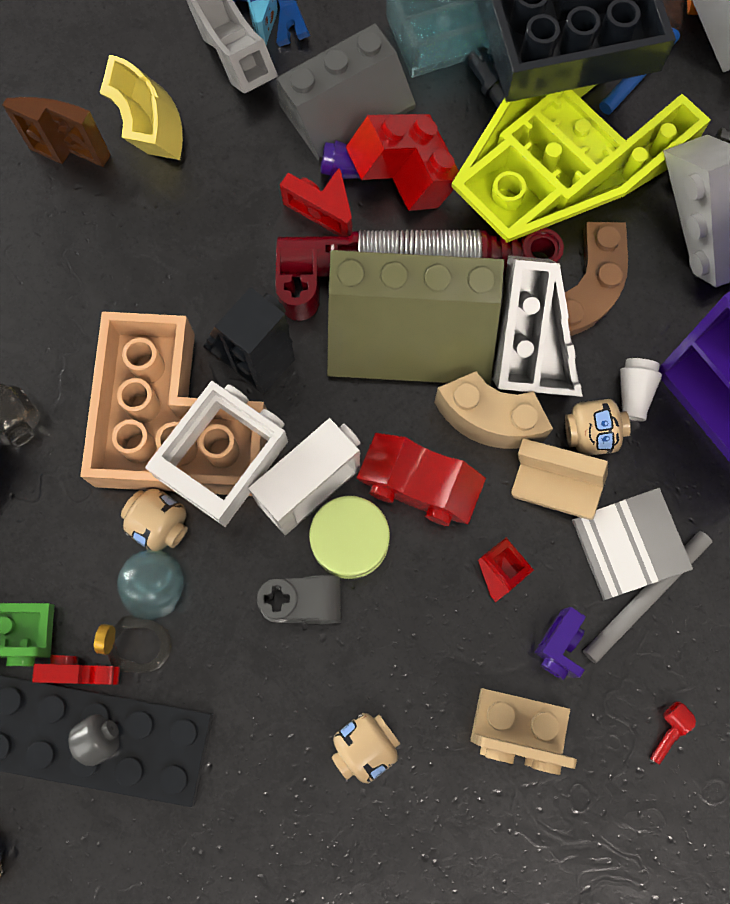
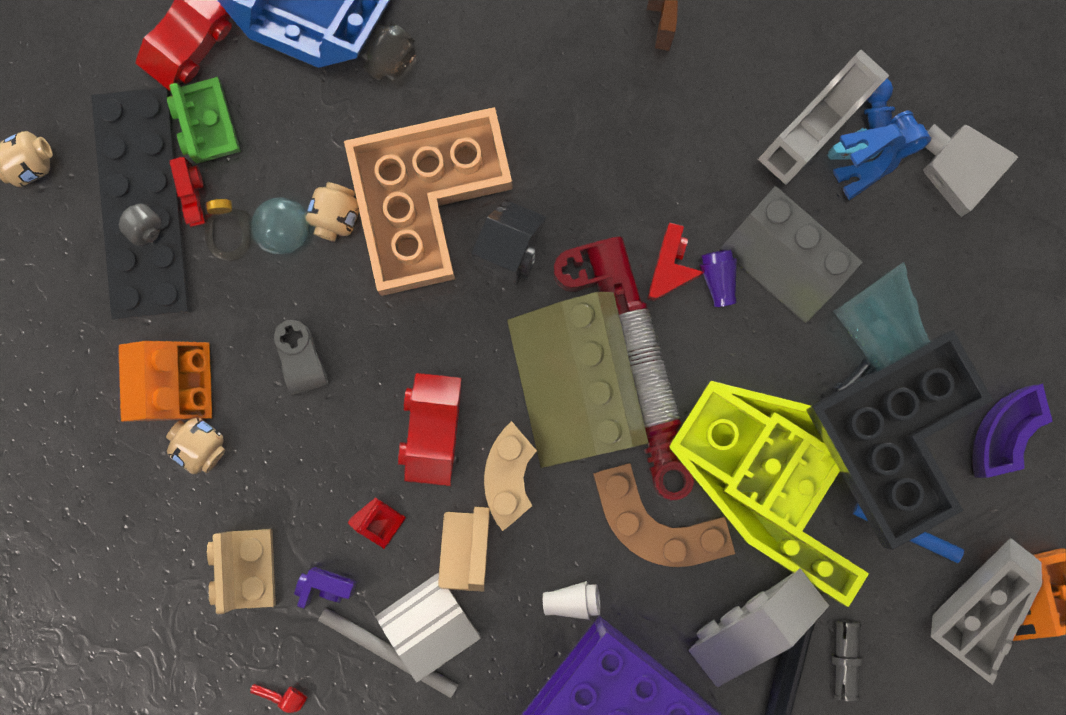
camera: 75 degrees right, 10 degrees up
light yellow brick [100,55,183,160] -> none
white window [145,381,288,527] -> none
white window [248,418,361,535] -> none
yellowish green head [309,496,390,579] -> none
red brick [346,114,459,211] -> none
wedge [492,255,583,397] -> none
tan head [565,399,630,456] -> none
none -> orange slope [119,341,212,421]

